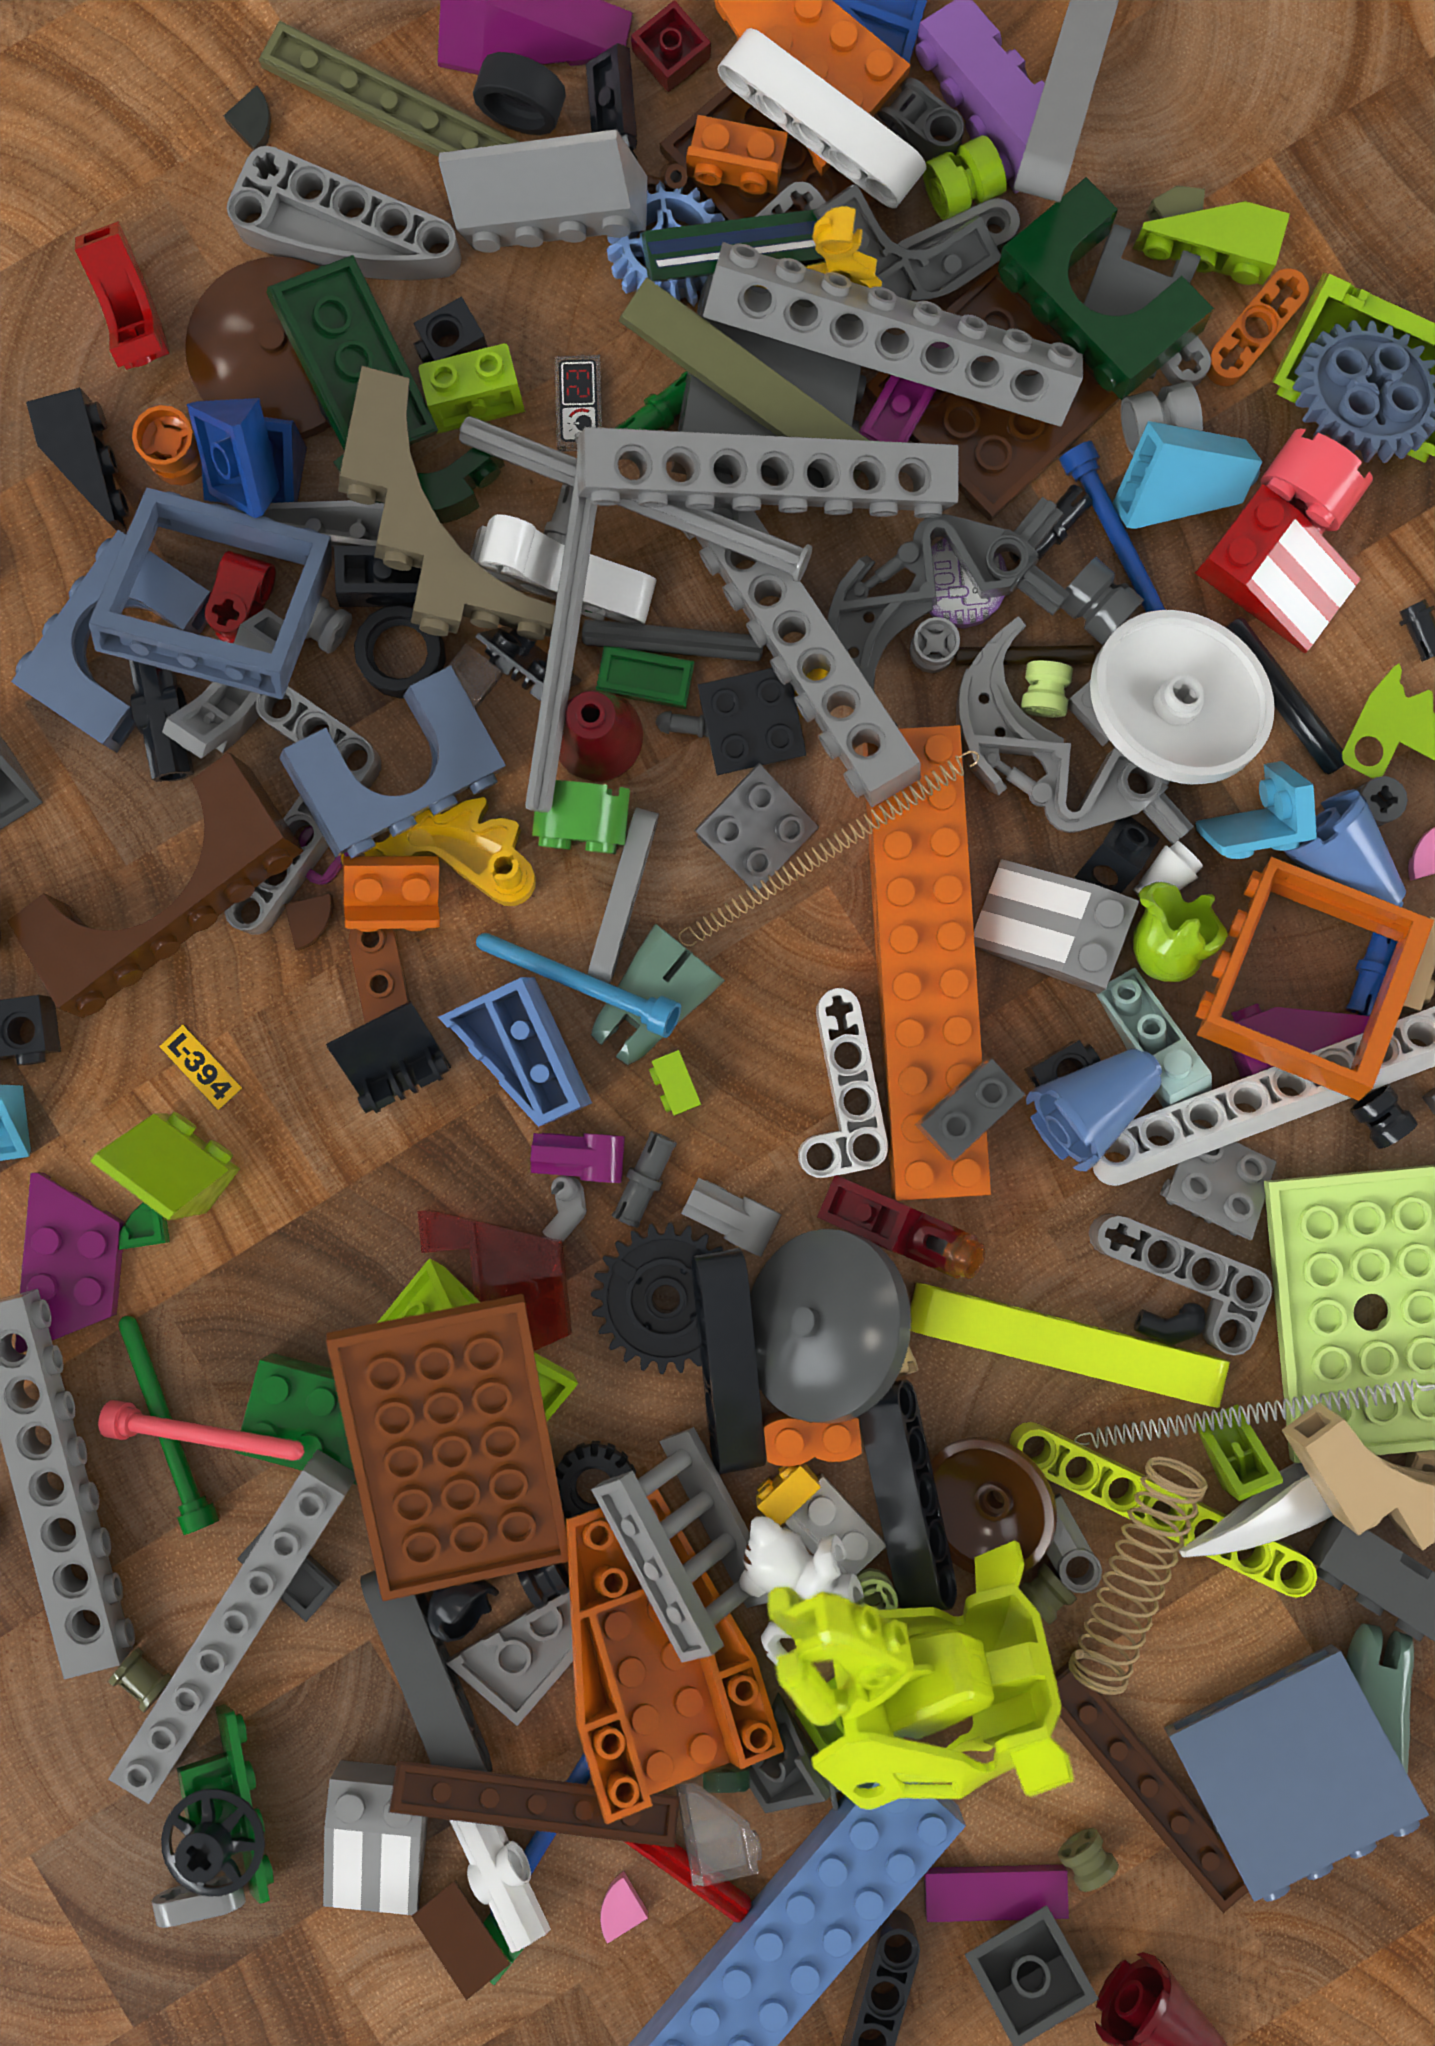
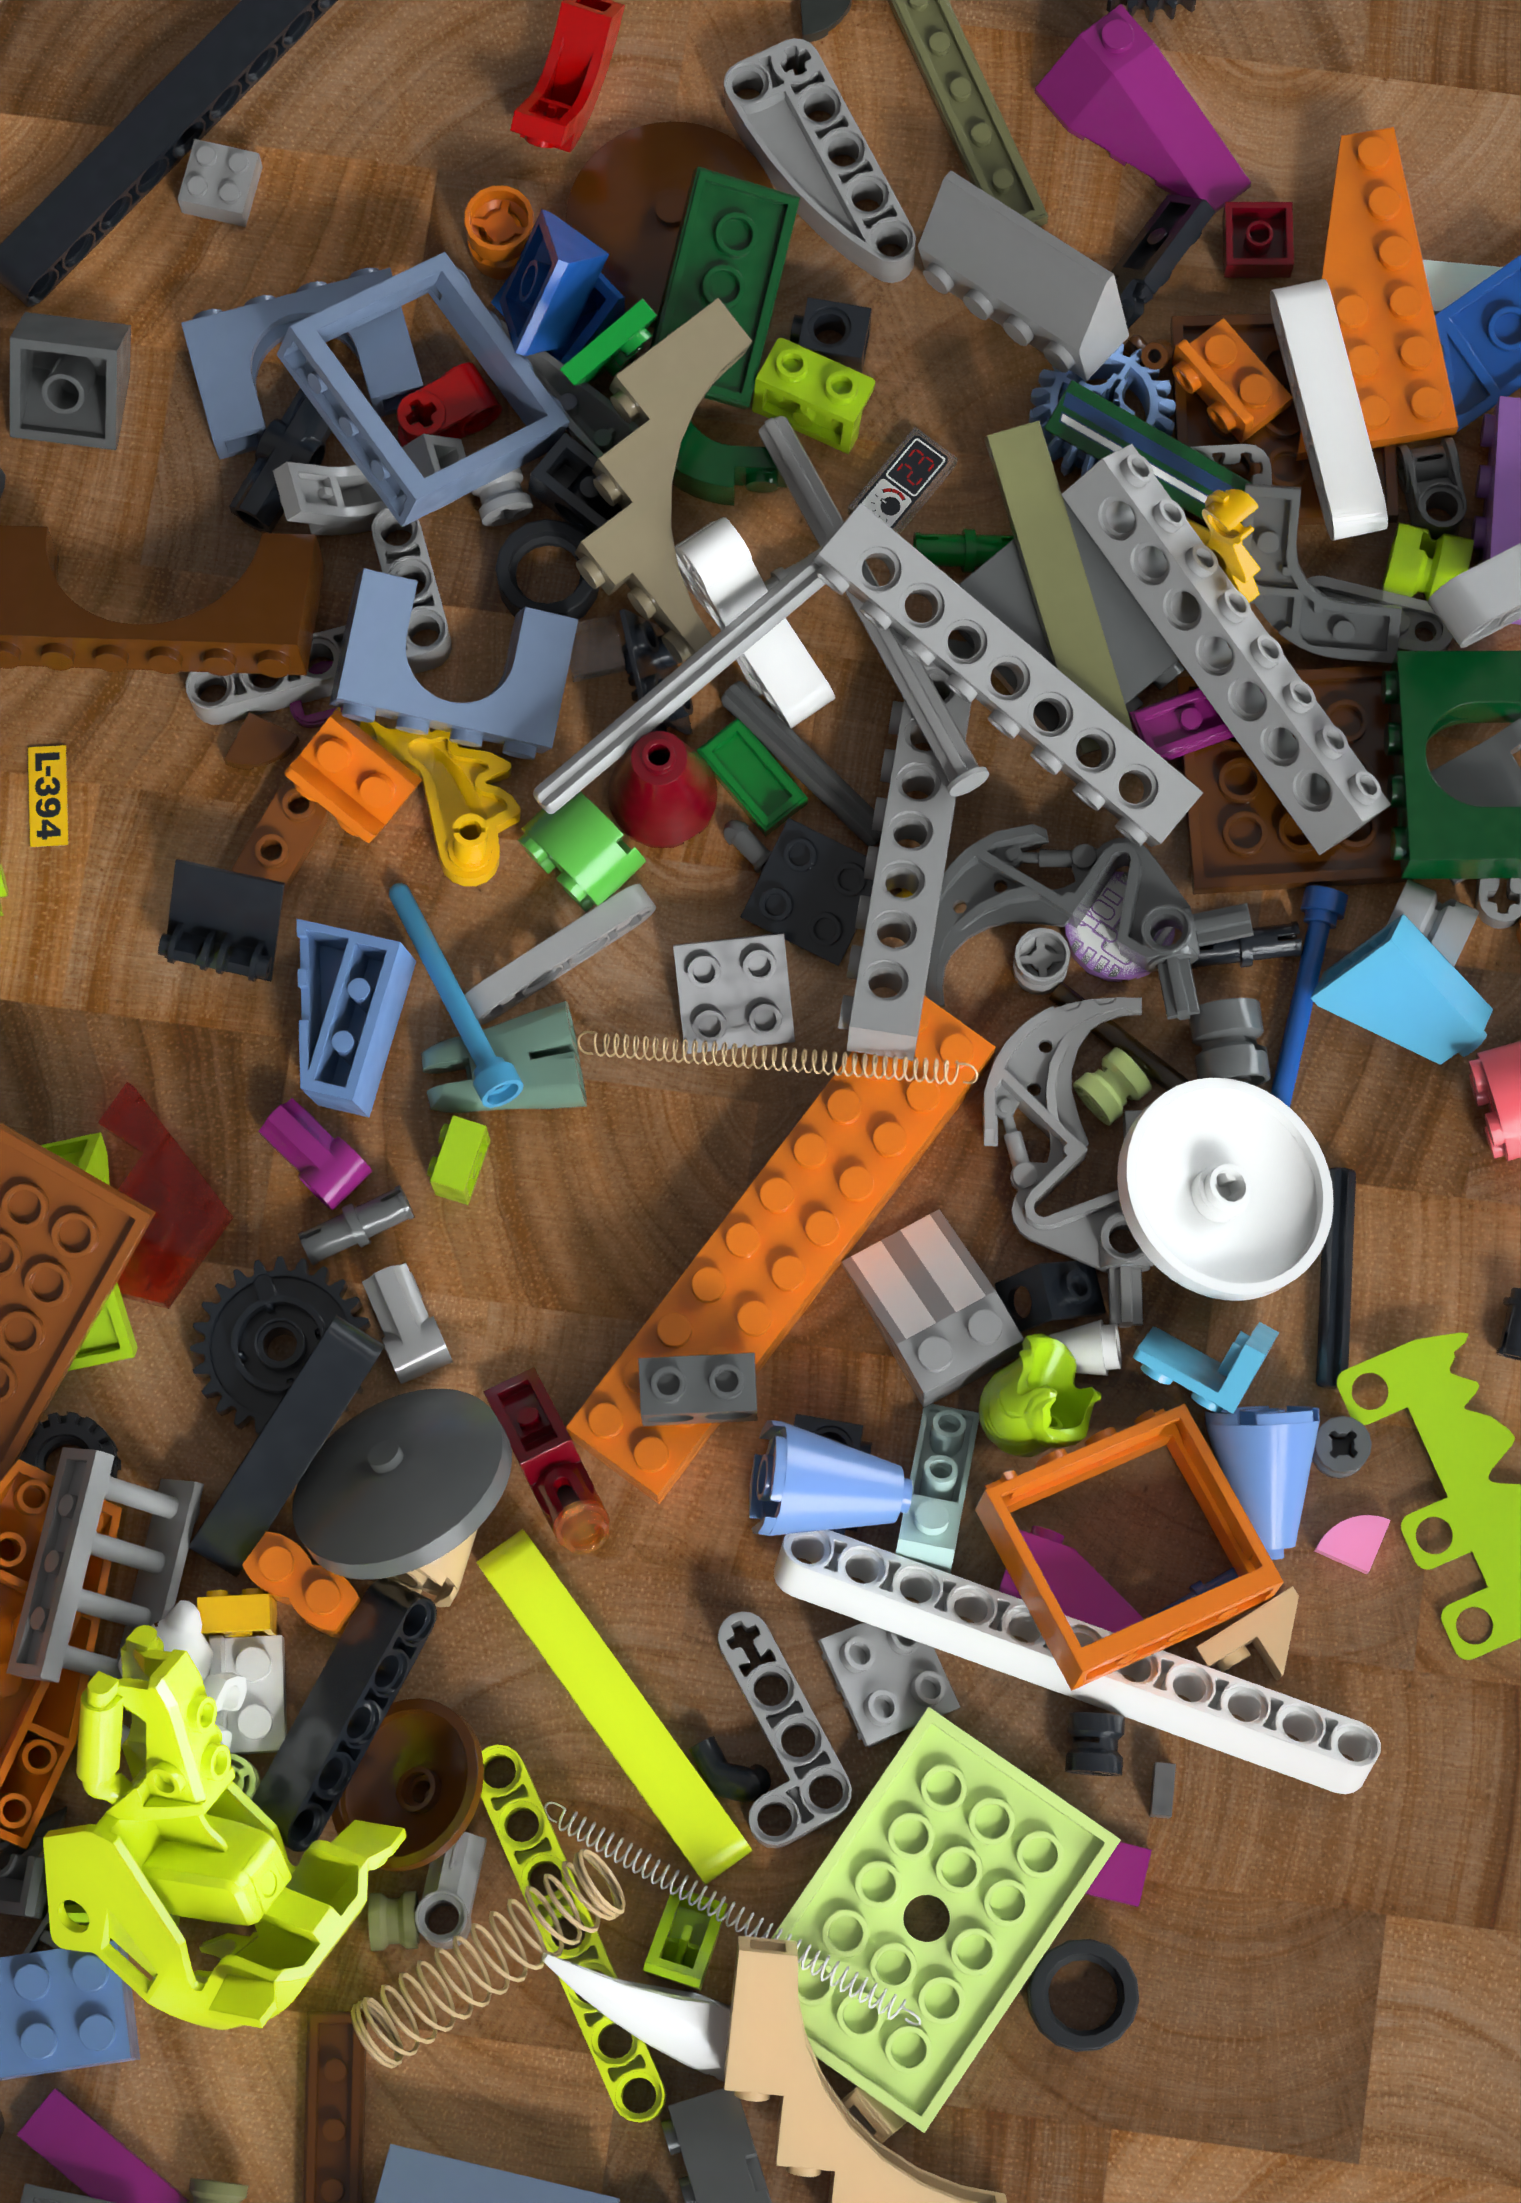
camera: 45 degrees right, 10 degrees down
black slope [26,388,130,534] -> none
black tyre [473,52,566,135] -> none
light grey arm [542,1175,587,1246] -> none
white beam [798,988,888,1178] -> none
red slope [1195,484,1361,653] -> none
none -> green wing [560,298,657,386]

